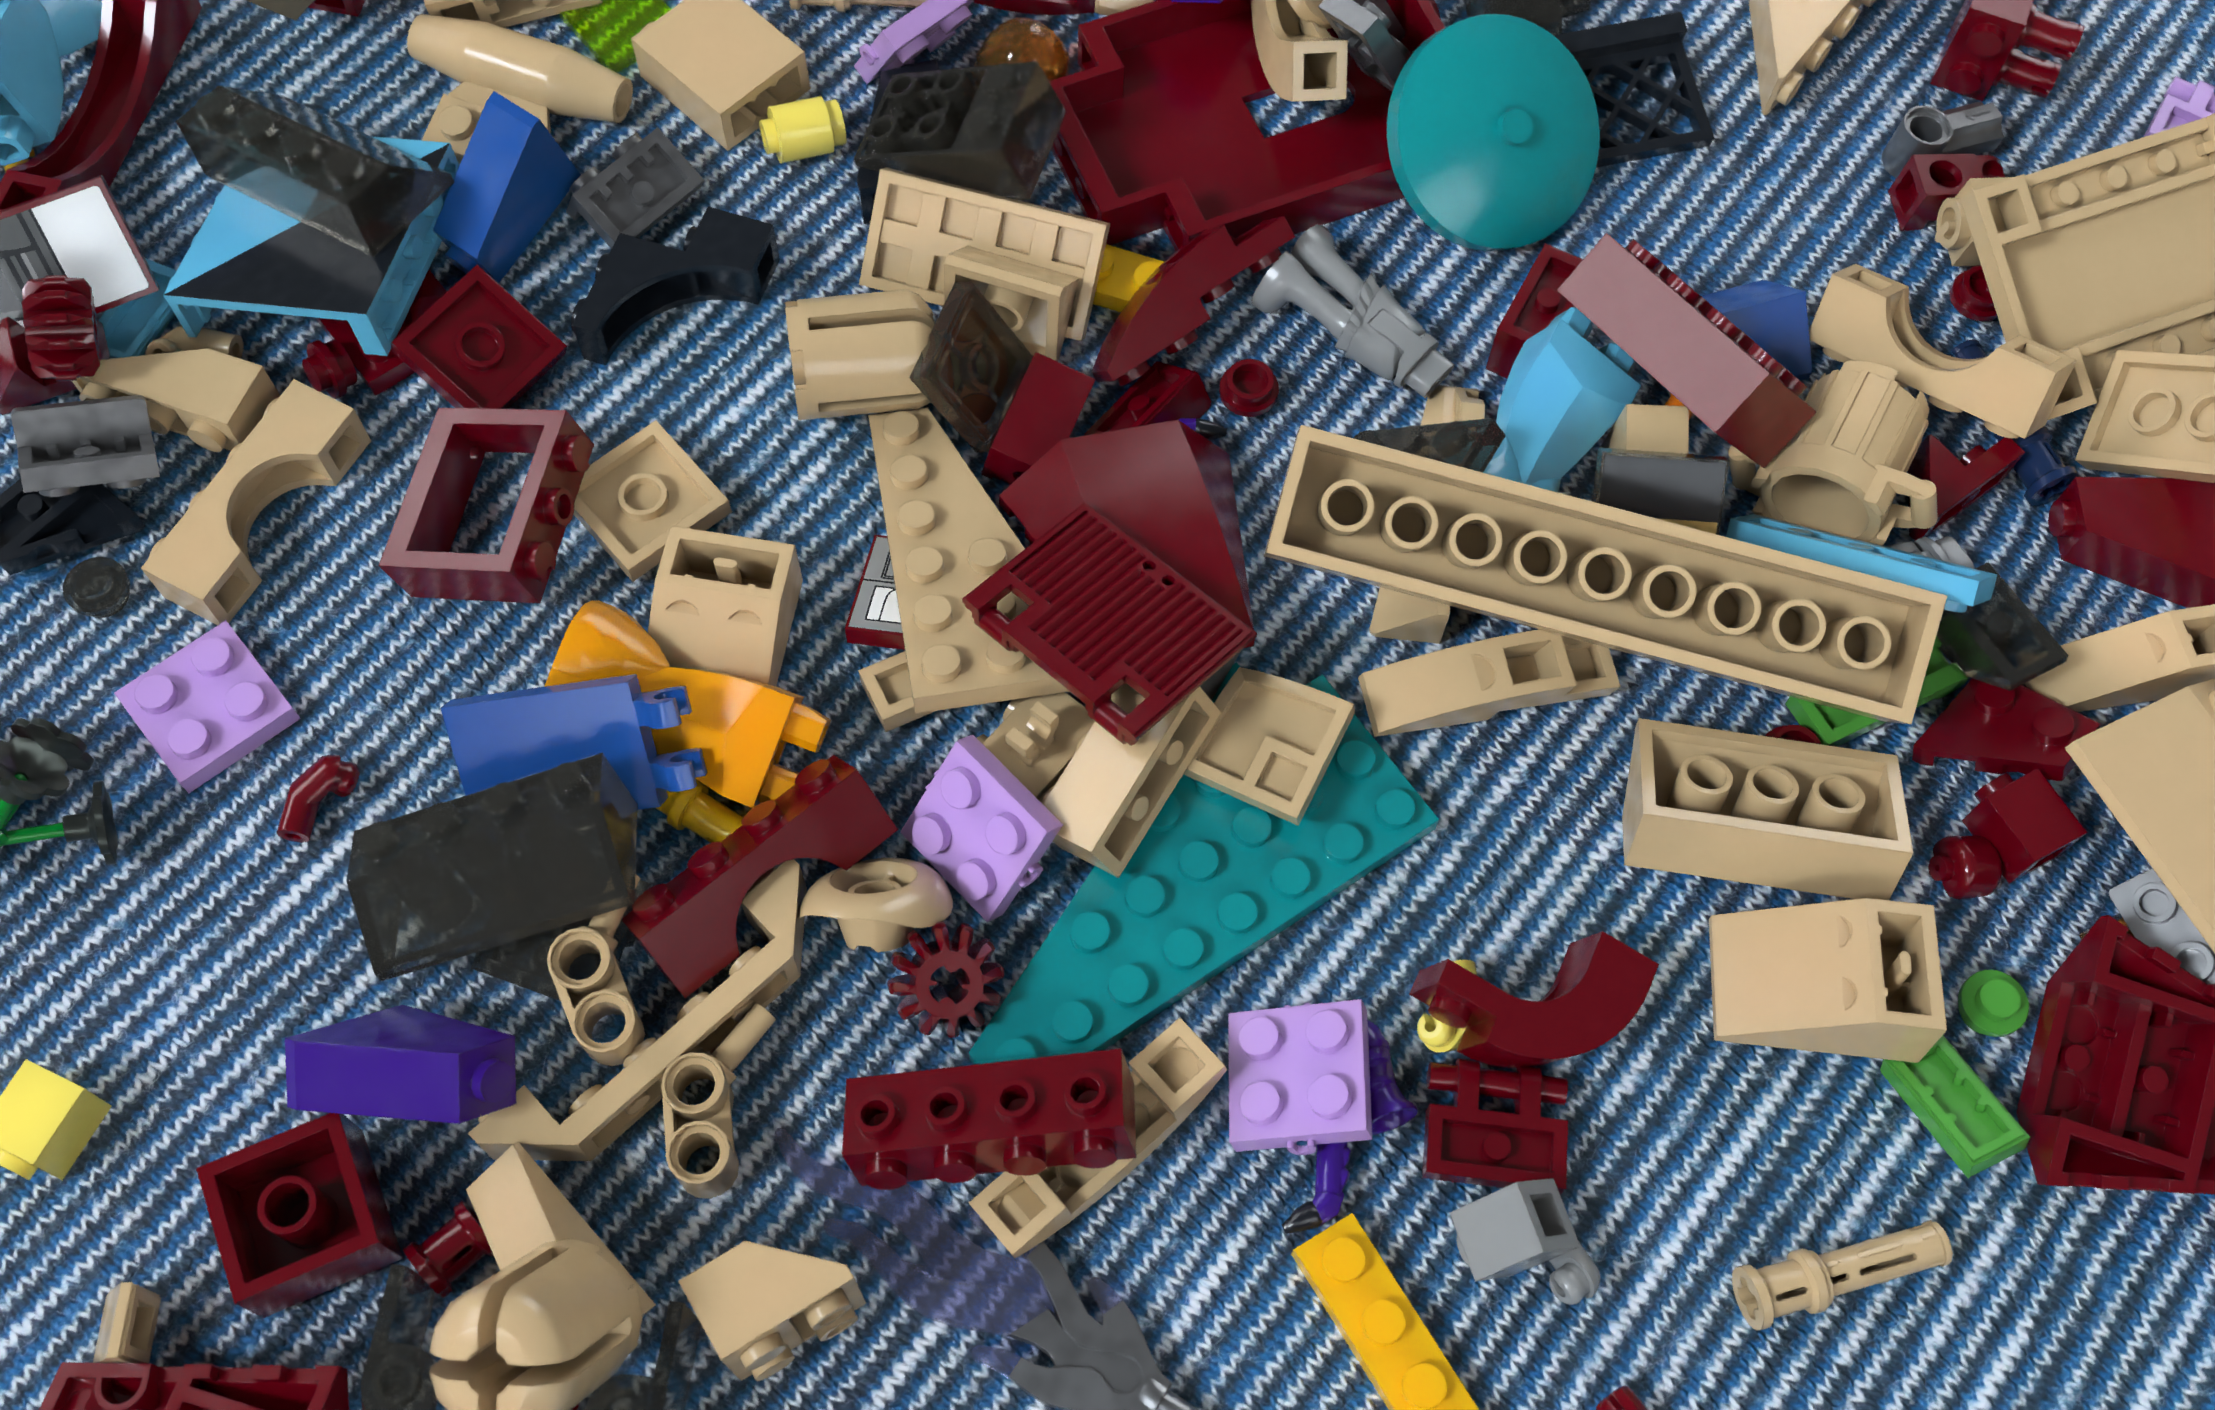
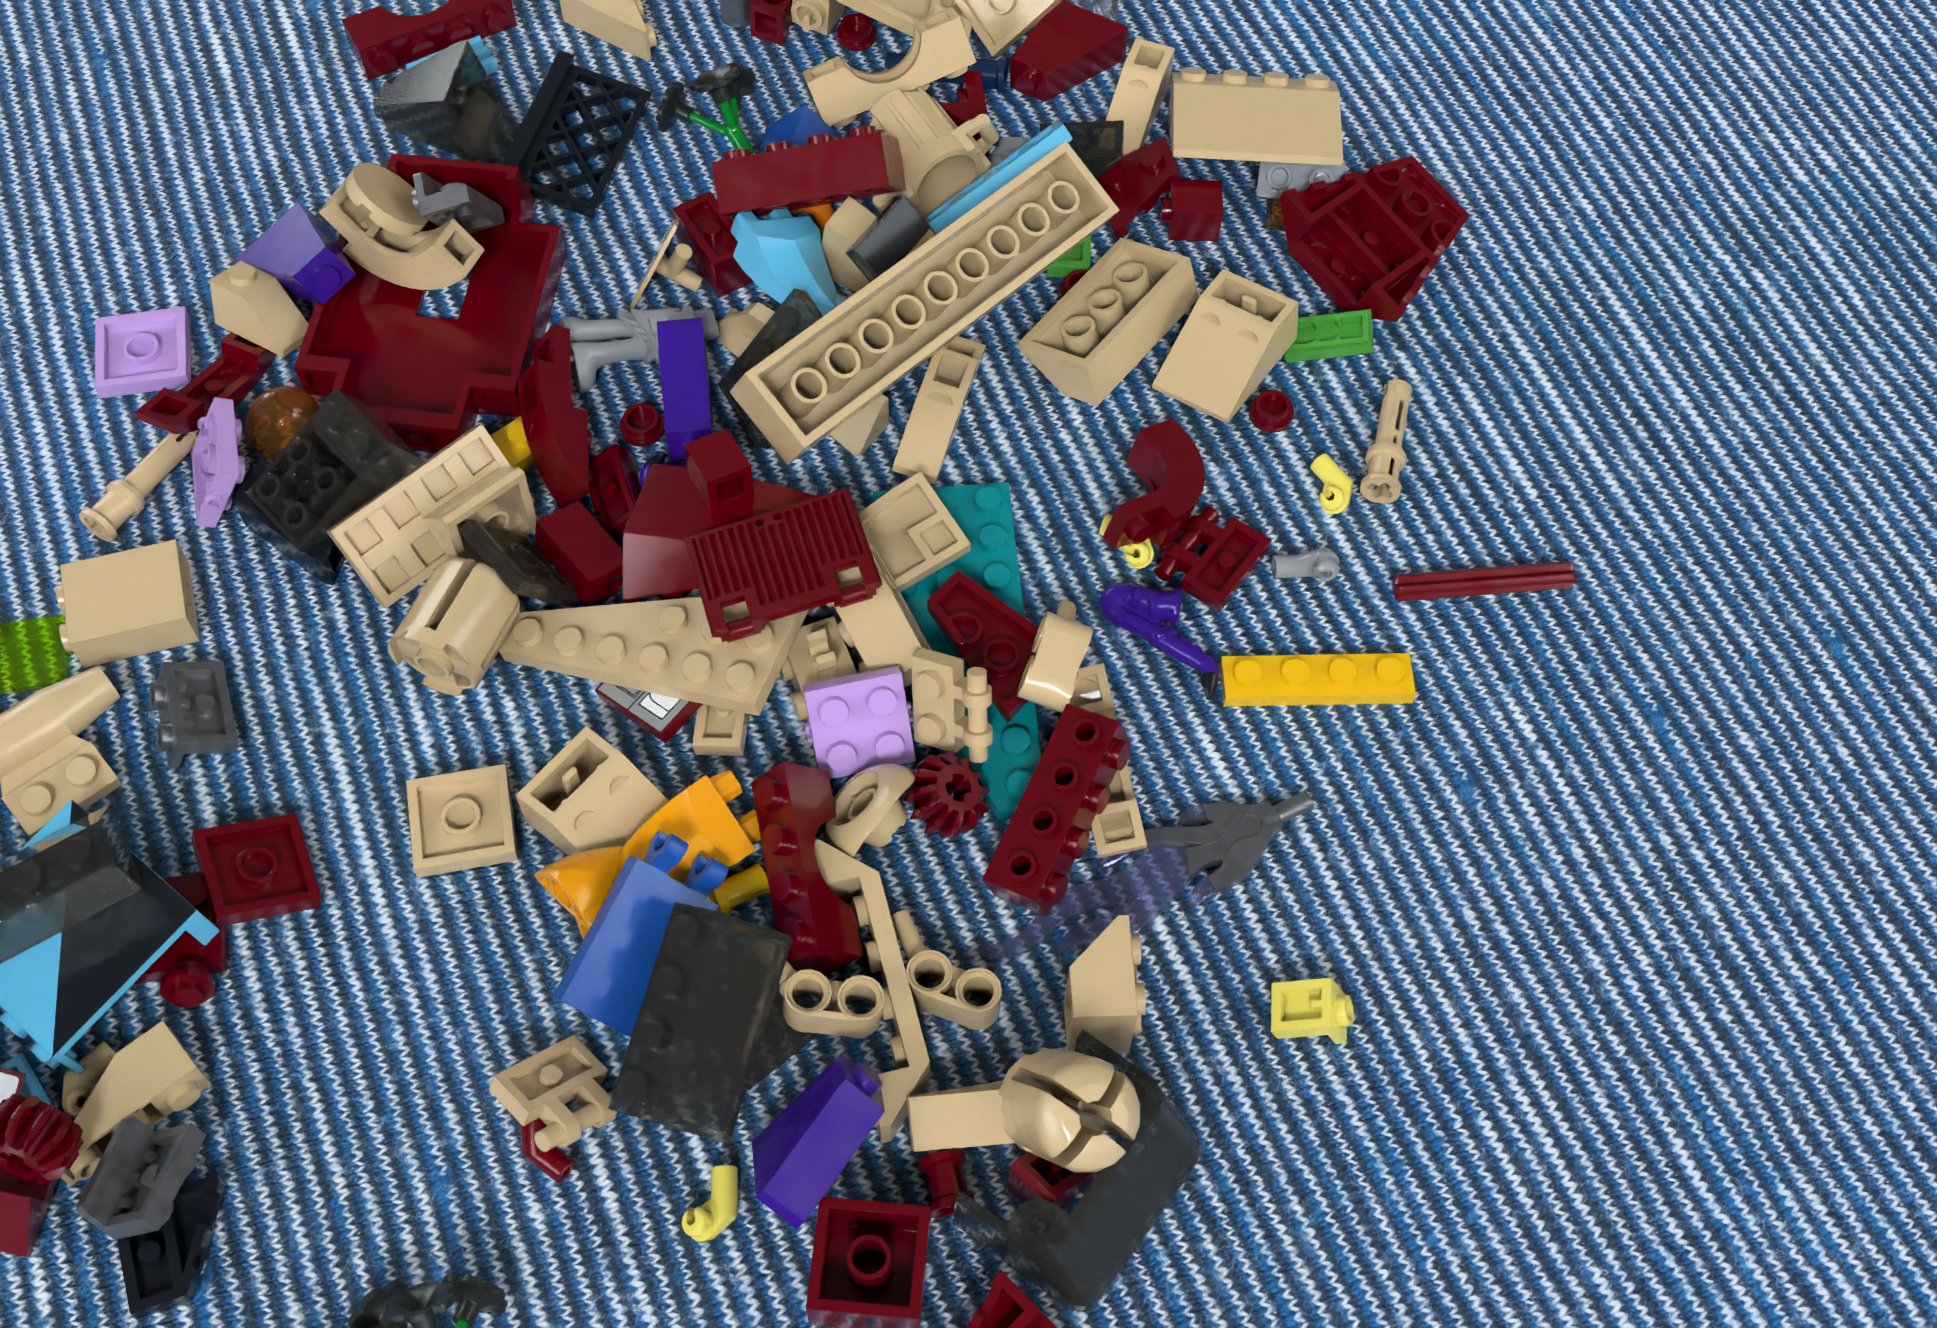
camera: 60 degrees left, 5 degrees down
clear smoke plate [63,557,130,618] -> none
lavender plate [114,620,301,793] -> none
tan arch [141,379,371,625] -> none
dark red window [379,408,594,604] -> none
blue slope [433,91,581,283] -> none
black arch [571,206,780,365] -> none
light yellow brick [759,96,847,164] -> none
lavender plate [1228,999,1372,1155] -> none
teal dish [1387,14,1600,251] -> none
light grey brick [1450,1178,1580,1282] -> none
dark red piece [1928,836,2002,900] -> none
bright green plate [1958,970,2029,1037] -> none
none -> tan plate [489,1035,628,1152]
none -> tan shield [629,219,703,308]
none -> pearl dark grey plant [656,63,756,153]
none -> dark purple slope [657,318,714,463]
none -> light yellow arm [682,1165,738,1242]
none -> dark red brick [684,428,754,513]
none -> tan plate [911,648,993,763]
none -> dark red wing [927,570,1039,723]
none -> tan beam [1017,600,1093,713]
none -> dark red plate [1249,390,1294,433]
none -> light yellow arm [1310,453,1353,514]

